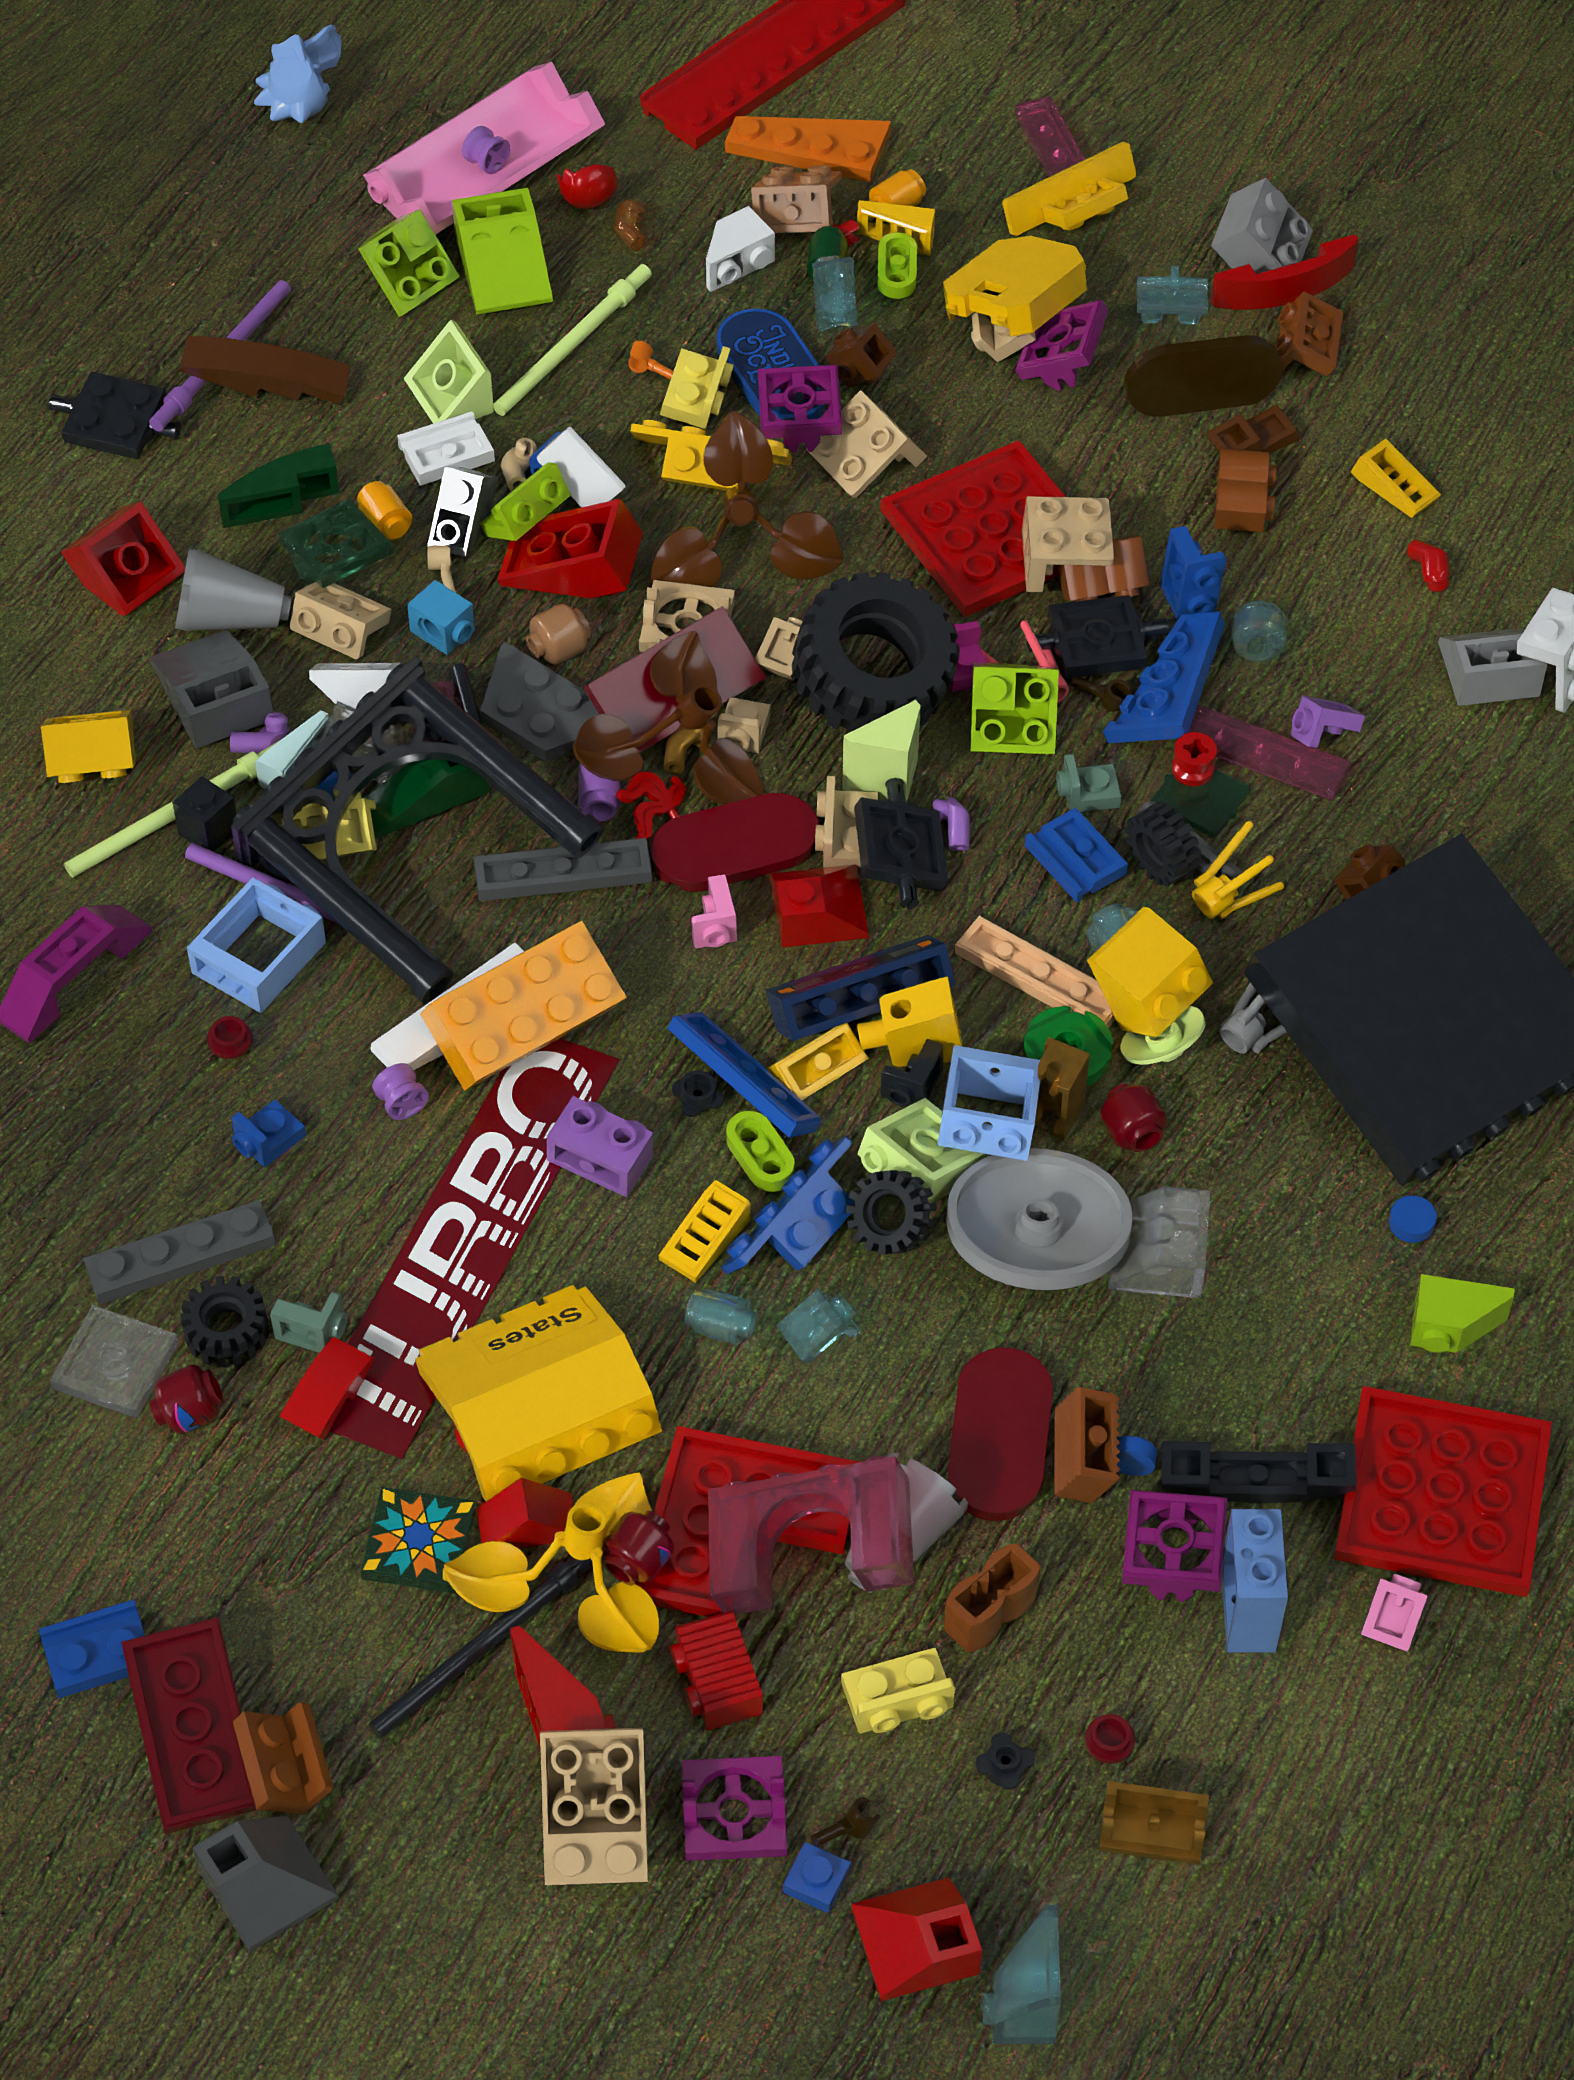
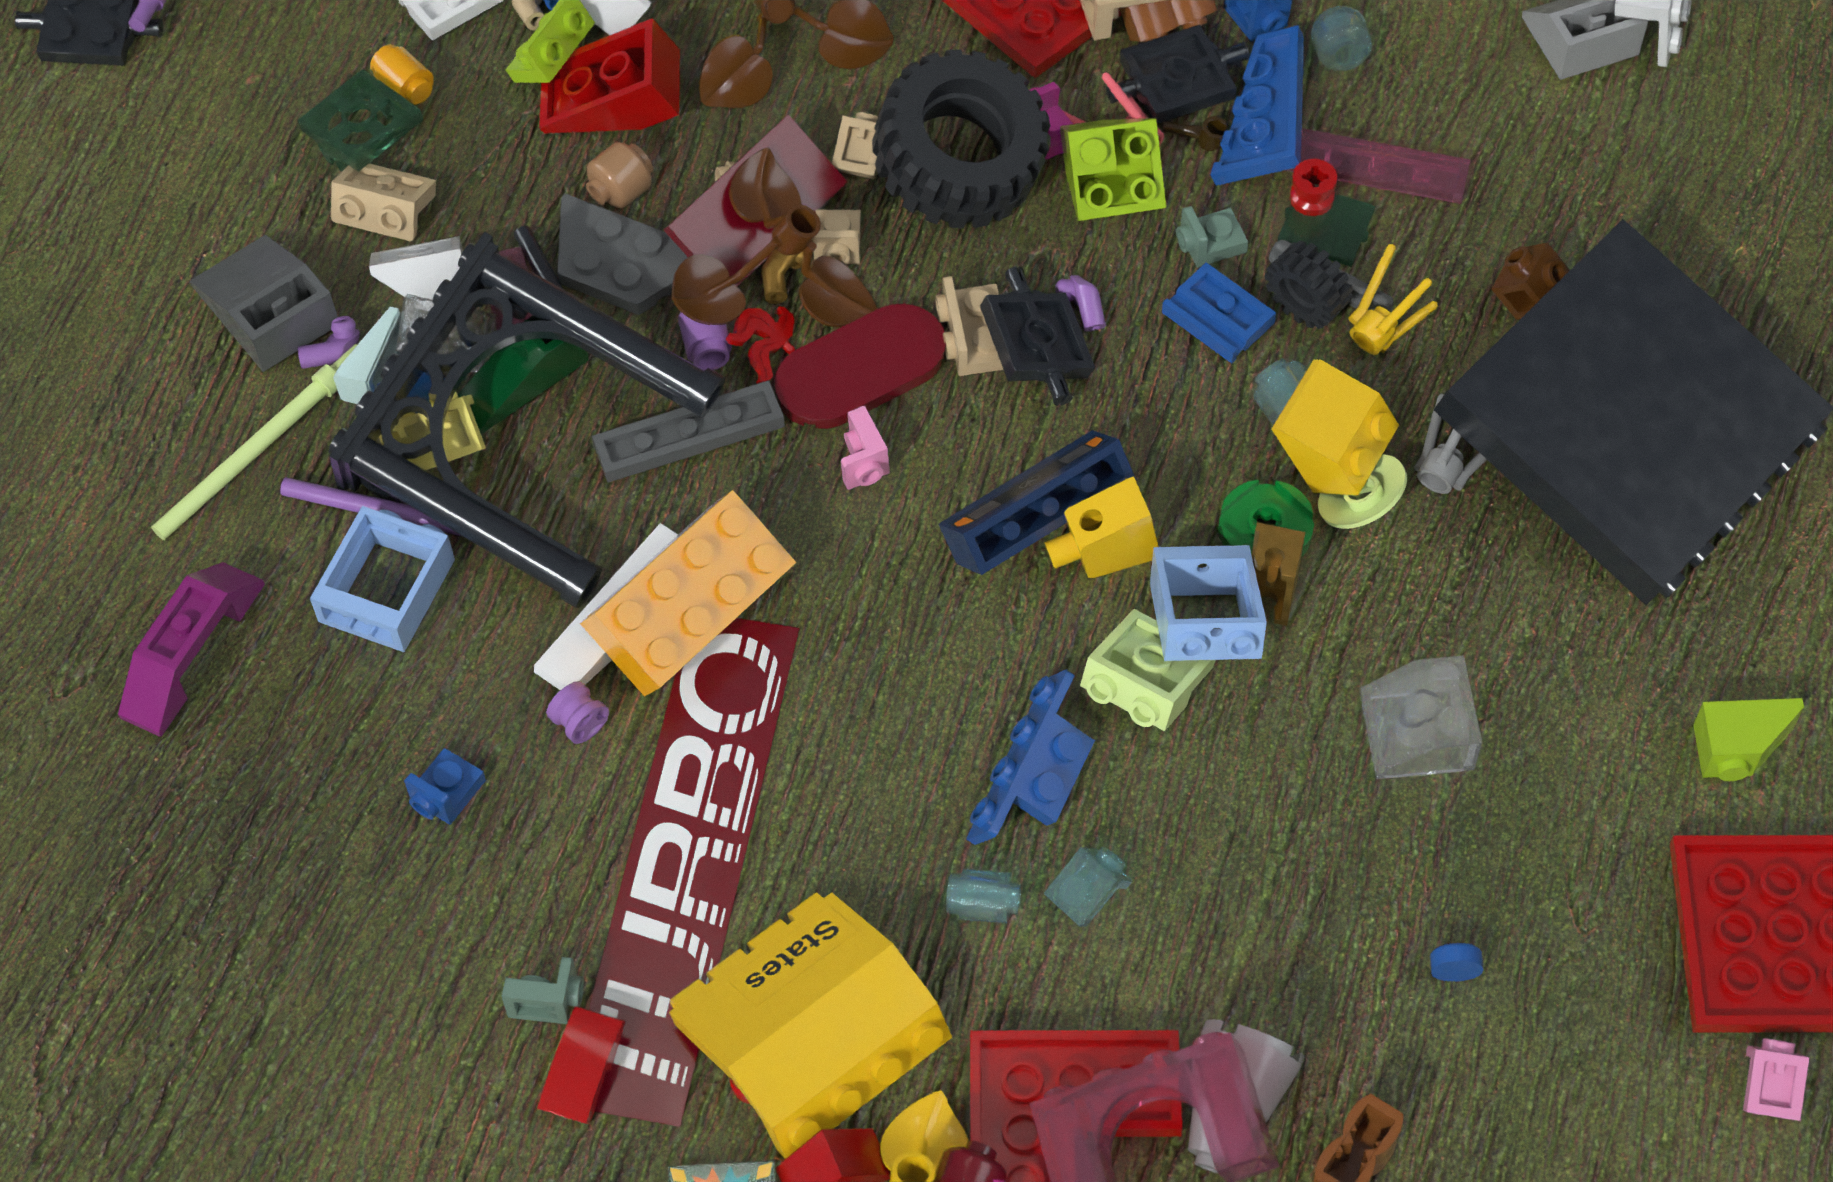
camera: 10 degrees left, 5 degrees up
yellow slope [41,709,136,783] -> none
clear plate [50,1305,179,1418] -> none
red slope [61,501,185,616] -> none
dark grey plate [83,1200,276,1304] -> none
dark red head [149,1364,224,1434] -> none
black brick [172,776,237,851] -> none
light grey cone [175,548,291,631] -> none
black tyre [180,1276,269,1367] -> none
dark red plate [207,1016,253,1059] -> none
dark green slope [217,443,340,528] -> none
dark azure brick [407,580,475,655] -> none
slope [427,466,498,557] -> none
tan hand [427,545,456,593] -> none
medium lavender brick [547,1096,653,1197] -> none
tan piece [639,580,735,652] -> none
yellow slope [659,1180,751,1283] -> none
blue tile [667,1012,822,1137] -> none
black plate [672,1071,724,1117] -> none
lime plate [726,1111,795,1192] -> none
yellow slope [766,1023,869,1100] -> none
red slope [770,864,869,948] -> none
yellowish green slope [842,700,921,801] -> none
black tyre [846,1170,937,1254] -> none
black bracket [881,1039,943,1107] -> none
light grey dish [946,1148,1132,1290] -> none
dark red tile [947,1347,1053,1521] -> none
light nougat tile [955,916,1116,1028] -> none
dark orange brick [1054,1387,1121,1503] -> none
dark red head [1100,1083,1168,1152] -> none
magenta piece [1122,1490,1227,1602] -> none
black slope [1162,1441,1356,1503] -> none
medium blue window [1222,1509,1288,1653] -> none
medium lavender bracket [1291,695,1365,748] -> none
blue tile [1389,1195,1437,1243] -> none

